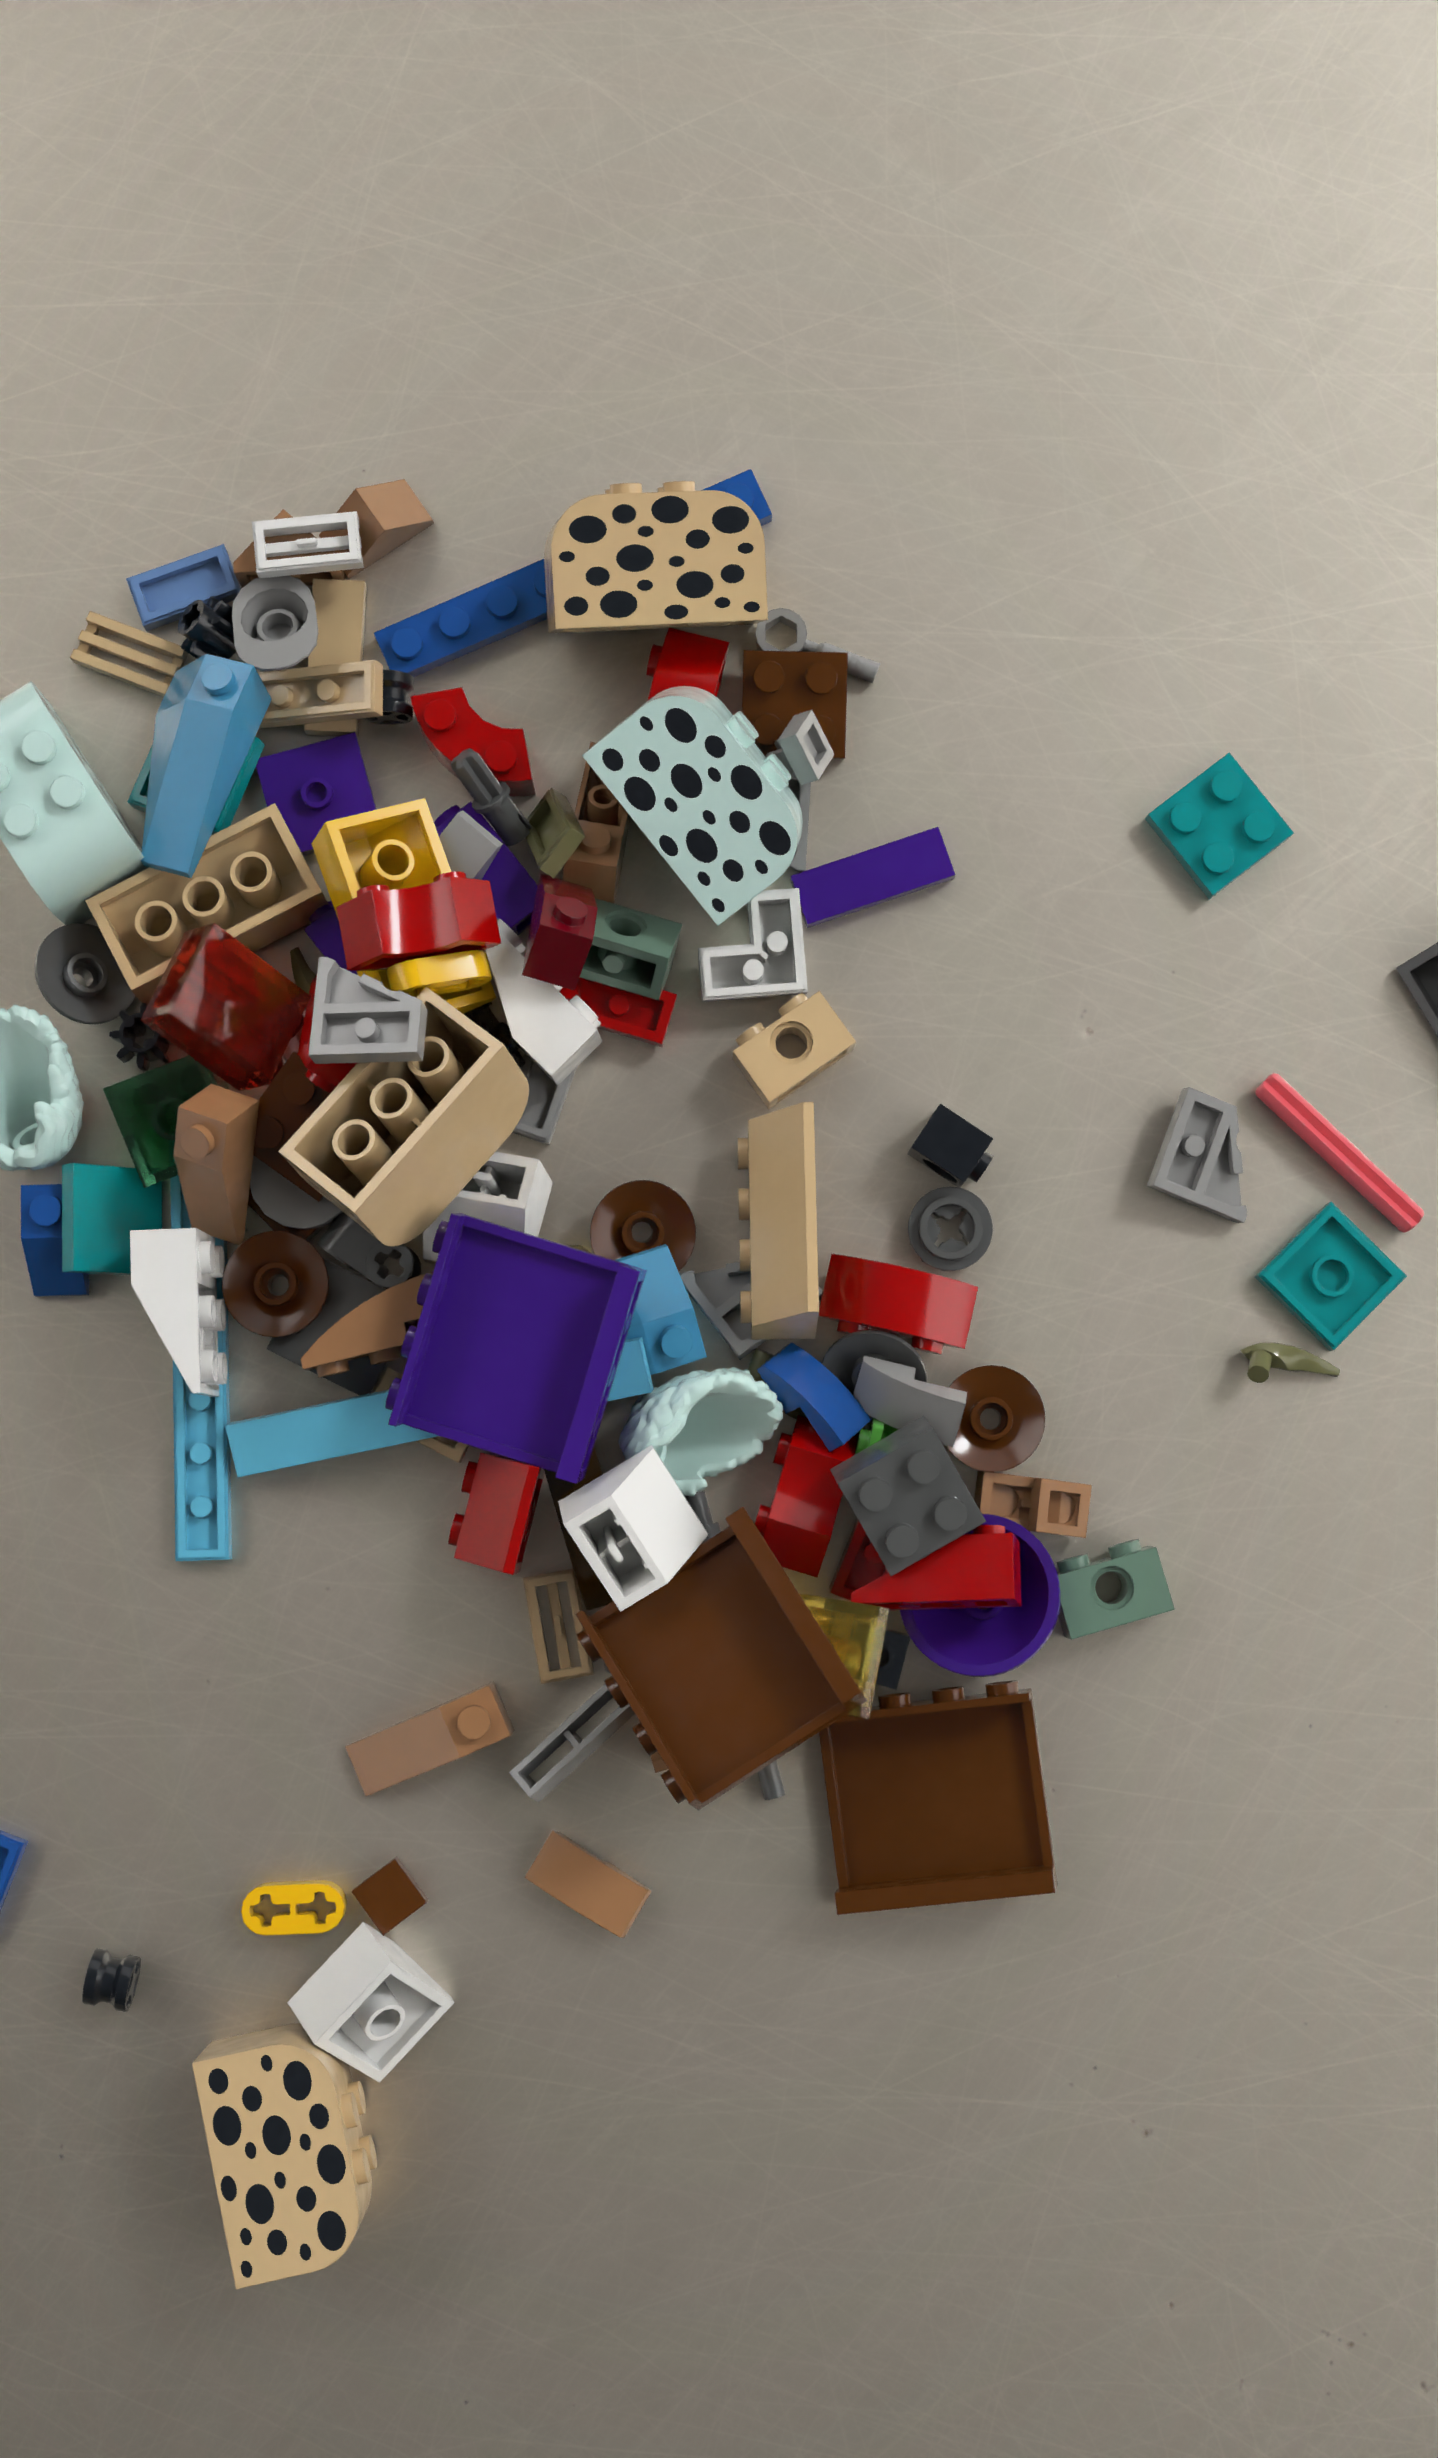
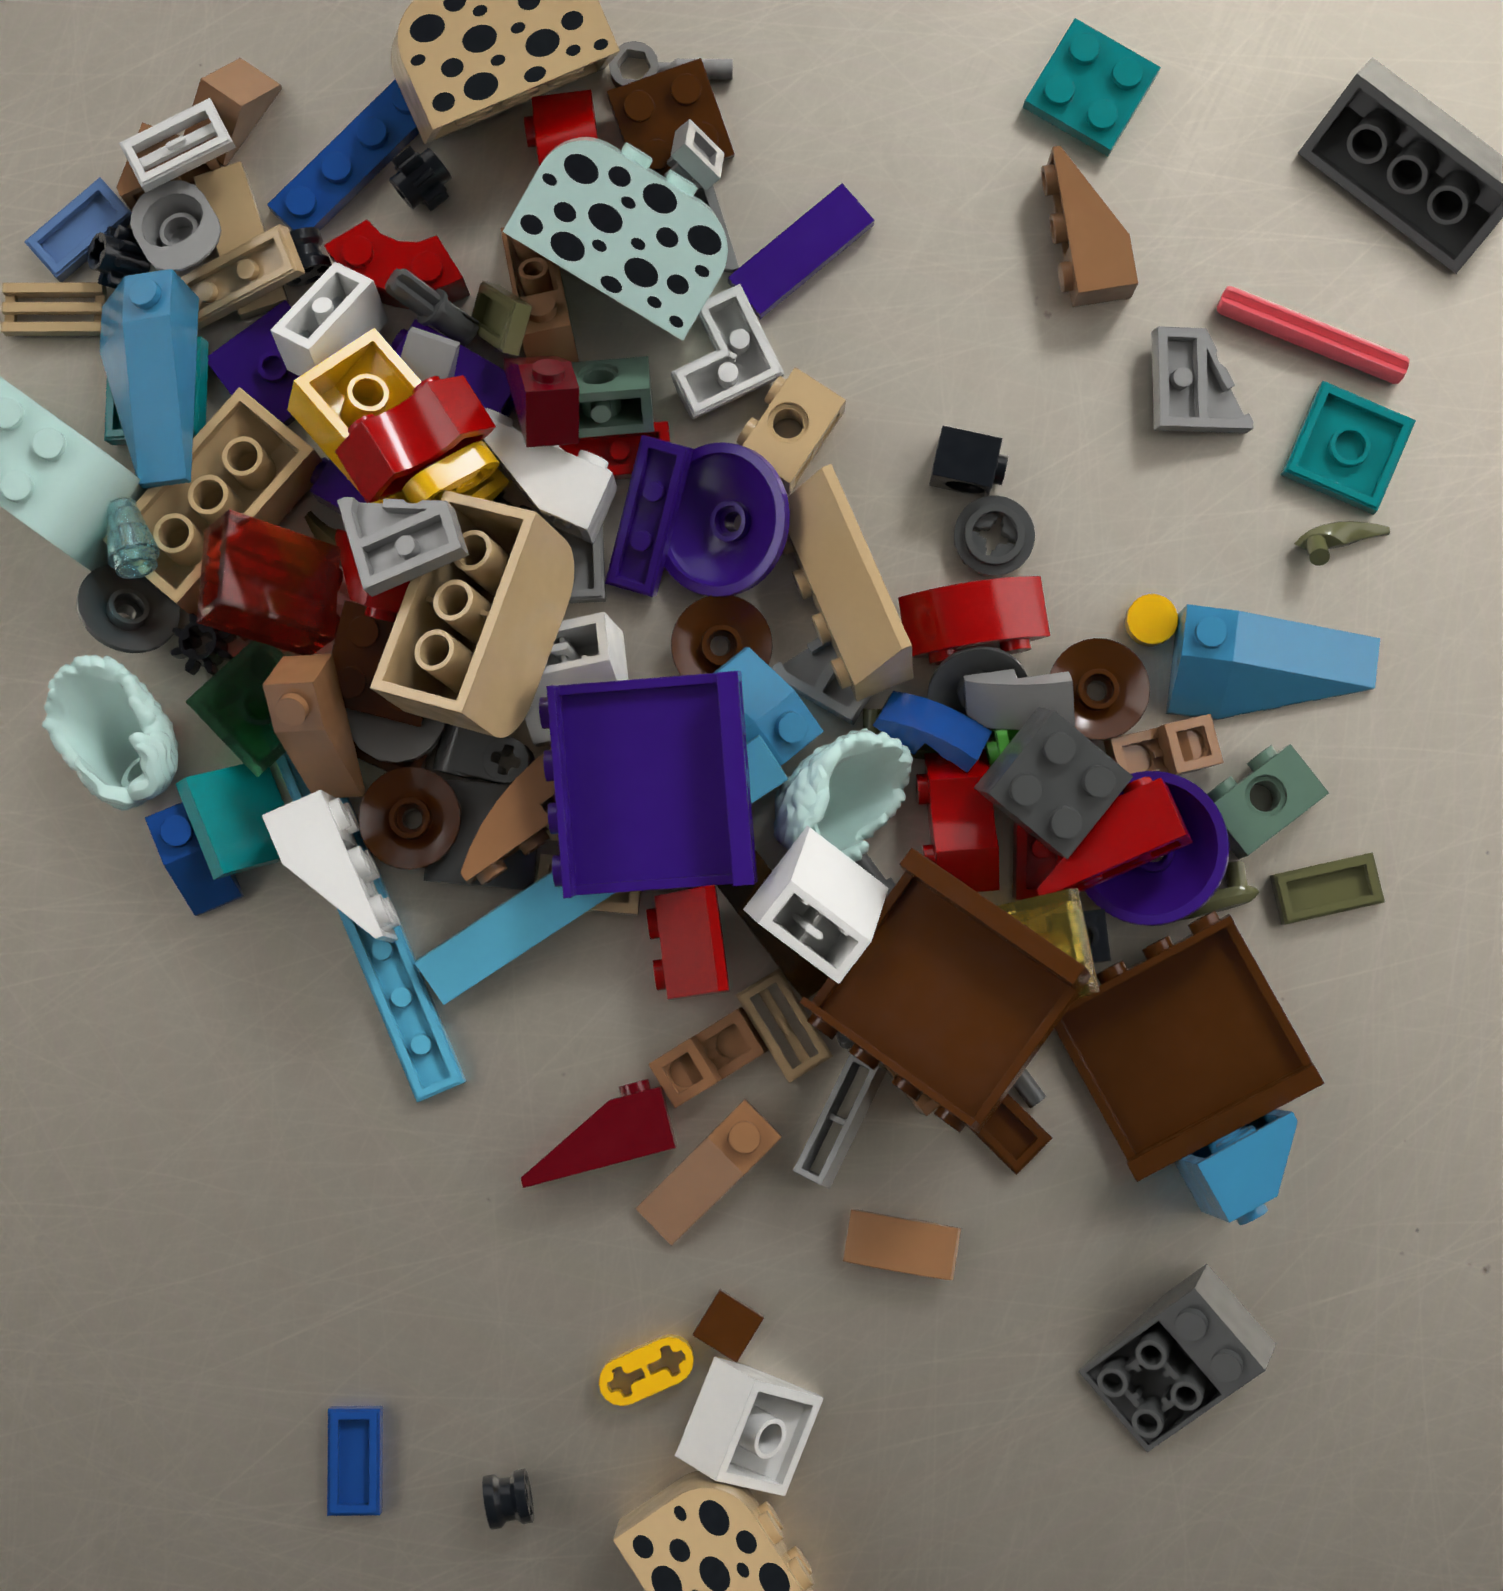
camera: 15 degrees left, 0 degrees up
none -> clear light blue cone [106,497,160,579]
none -> white brick [270,262,388,376]
none -> black gear [389,146,452,211]
none -> dark red slope [521,1079,677,1188]
none -> dark purple tile [605,435,694,597]
none -> medium nougat slope [648,1007,768,1108]
none -> dark purple dish [665,442,790,597]
none -> reddish brown tile [966,1094,1052,1175]
none -> medium nougat slope [1041,146,1138,307]
none -> dark grey slope [1079,1264,1276,1452]
none -> yellow tile [1125,594,1178,647]
none -> dark azure wedge [1166,604,1380,720]
none -> dark azure slope [1174,1109,1298,1225]
none -> olive bar [1182,861,1259,920]
none -> olive tile [1270,852,1385,925]

